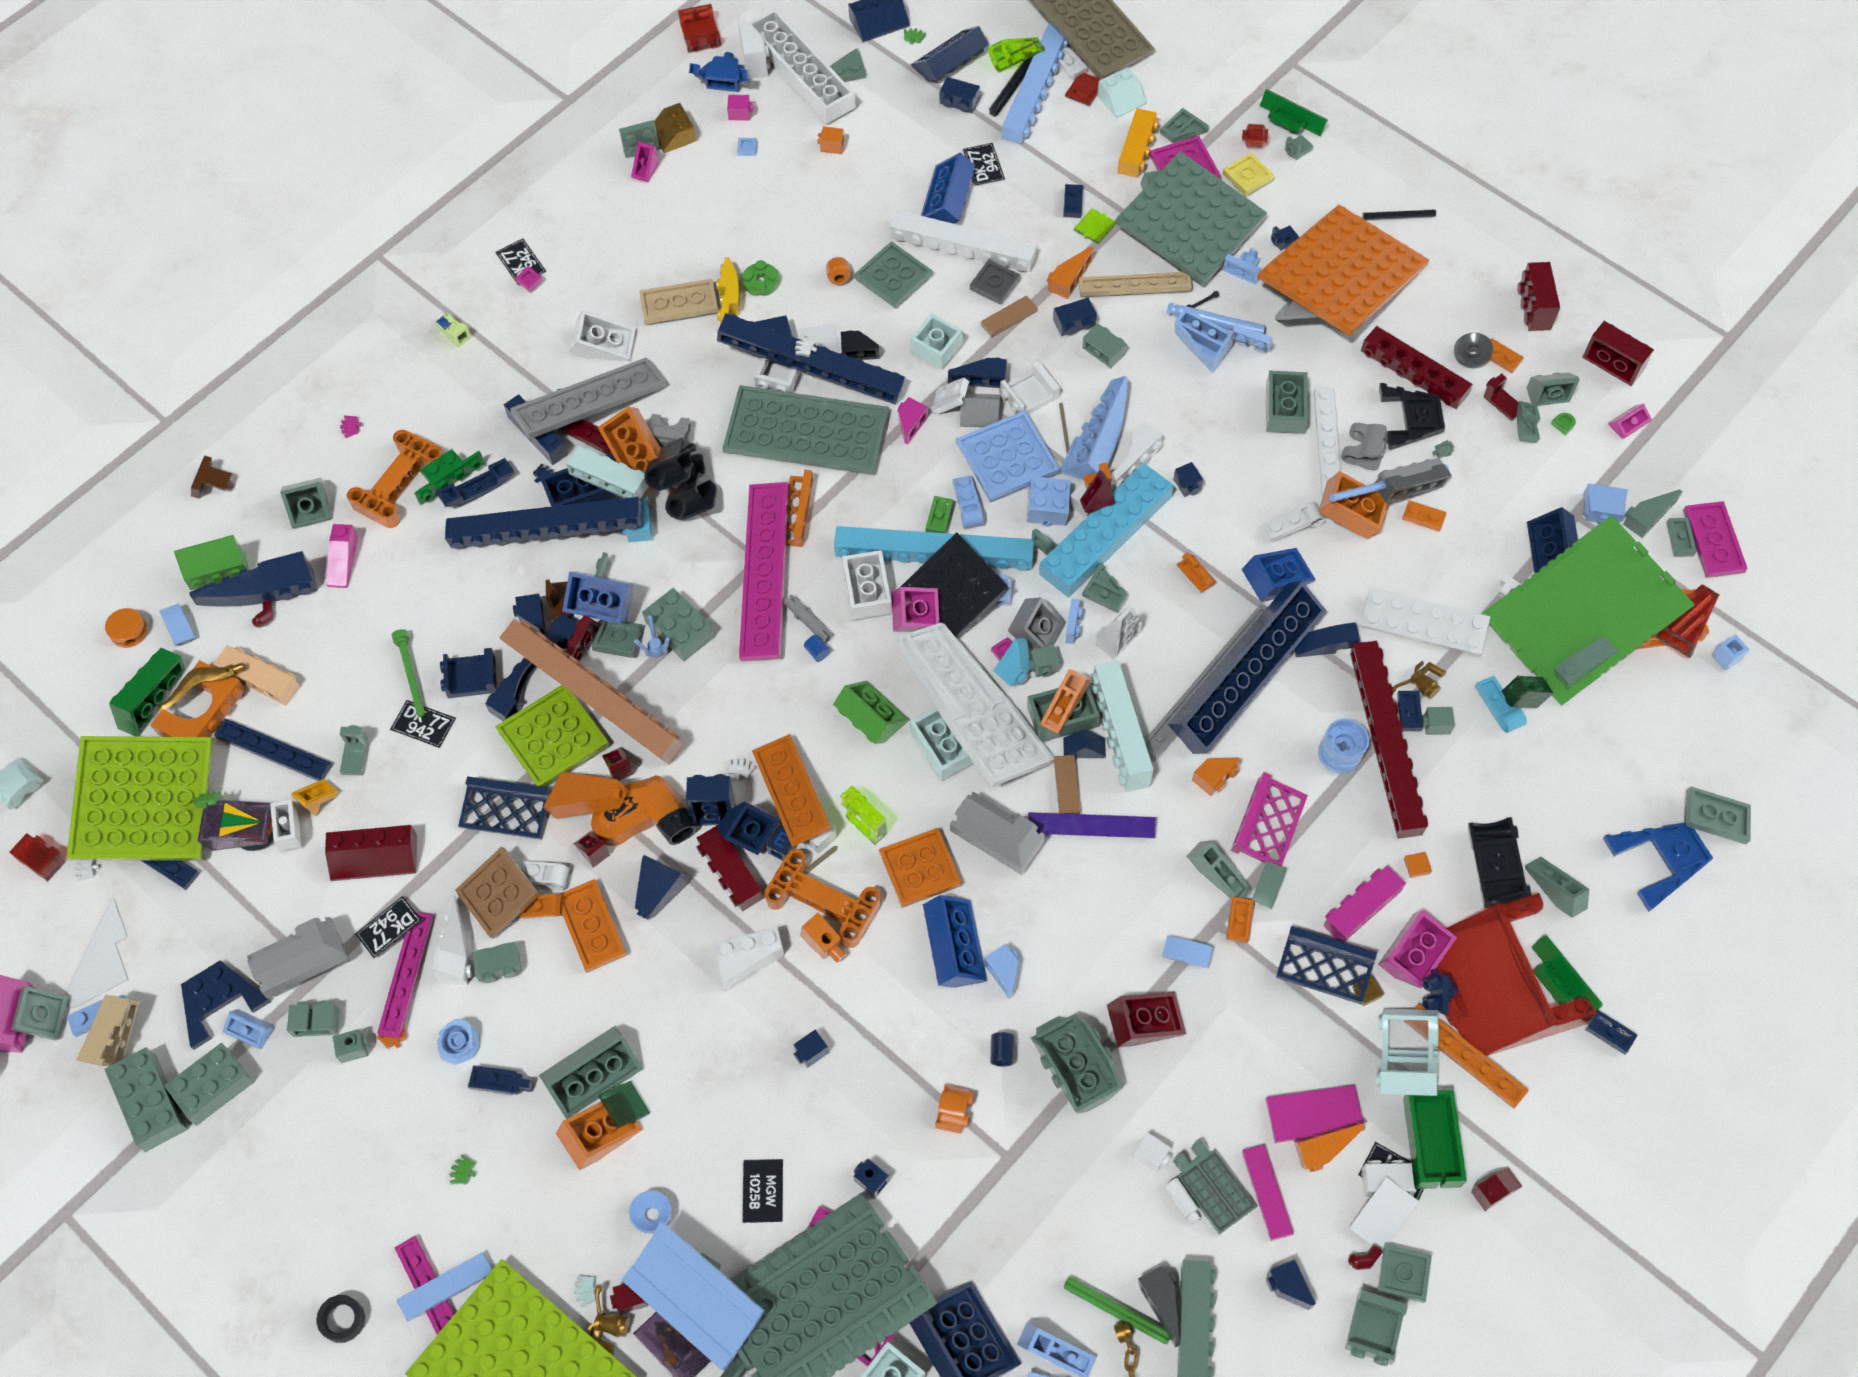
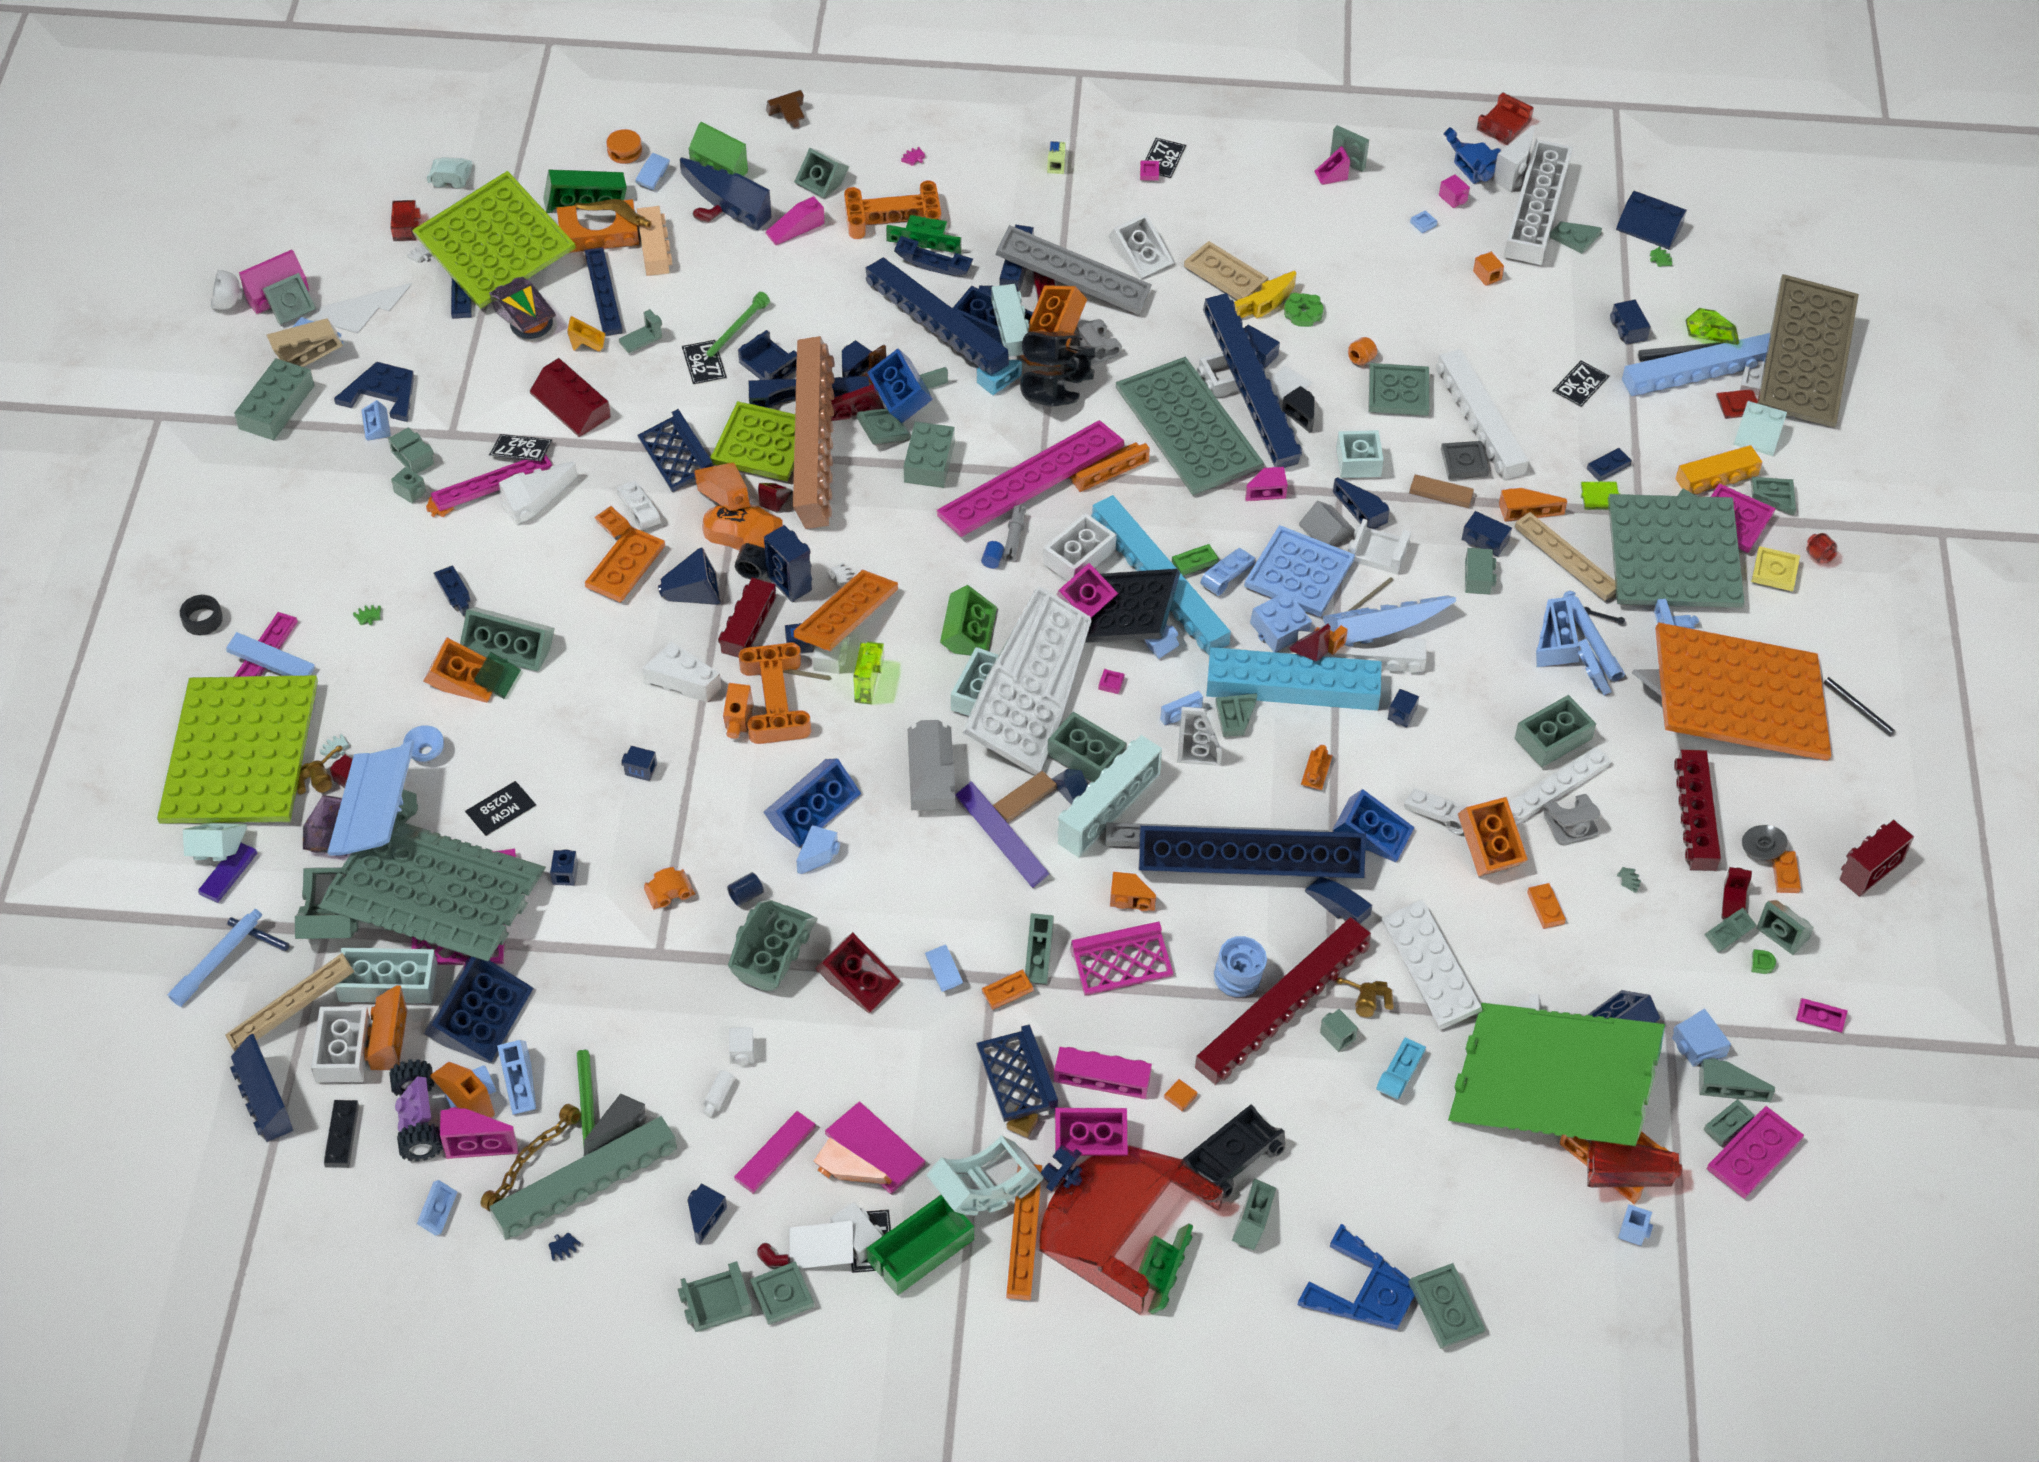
camera: 50 degrees right, 10 degrees down
sand green brick [164,1042,254,1126] -> none
bright green piece [192,791,222,808] -> none
light grey brick [247,917,349,998] -> none
white brick [270,799,302,851] -> none
light blue hat [437,1019,479,1065] -> none
medium nougat plate [455,847,540,938] -> none
sand green brick [472,942,522,983] -> none
dark red slope [574,831,610,868] -> none
light blue plant [634,615,670,658] -> none
pearl gold slope [654,103,696,153] -> none
dark blue slope [716,801,780,855] -> none
white piece [795,334,817,357] -> none
orange plate [879,828,962,908] -> none
dark blue slope [911,26,989,82] -> none
blue slope [921,152,975,224] -> none
white plate [932,378,969,414] -> none
medium azure slope [993,638,1031,686] -> none
light grey slope [1008,597,1065,649] -> none
sand green brick [1030,645,1060,677] -> none
sand green slope [1031,528,1055,556] -> none
orange slope [1040,669,1092,734] -> none
sand green tile [1173,1139,1257,1235] -> none
sand green slope [1252,861,1287,909] -> none
green bracket [1259,89,1328,136] -> none
dark blue bracket [1271,225,1299,251] -> none
sand green bracket [1284,135,1313,160] -> none
piece [1329,458,1452,502] -> none
black wing [1379,383,1445,450] -> none
dark blue plate [1397,691,1423,731] -> none
slope [1471,1167,1523,1212] -> none
clear green brick [1501,675,1553,708] -> none
sand green slope [1554,636,1618,690] -> none
dark red brick [1582,320,1654,387] -> none
dark blue plate [1585,1010,1638,1055] -> none

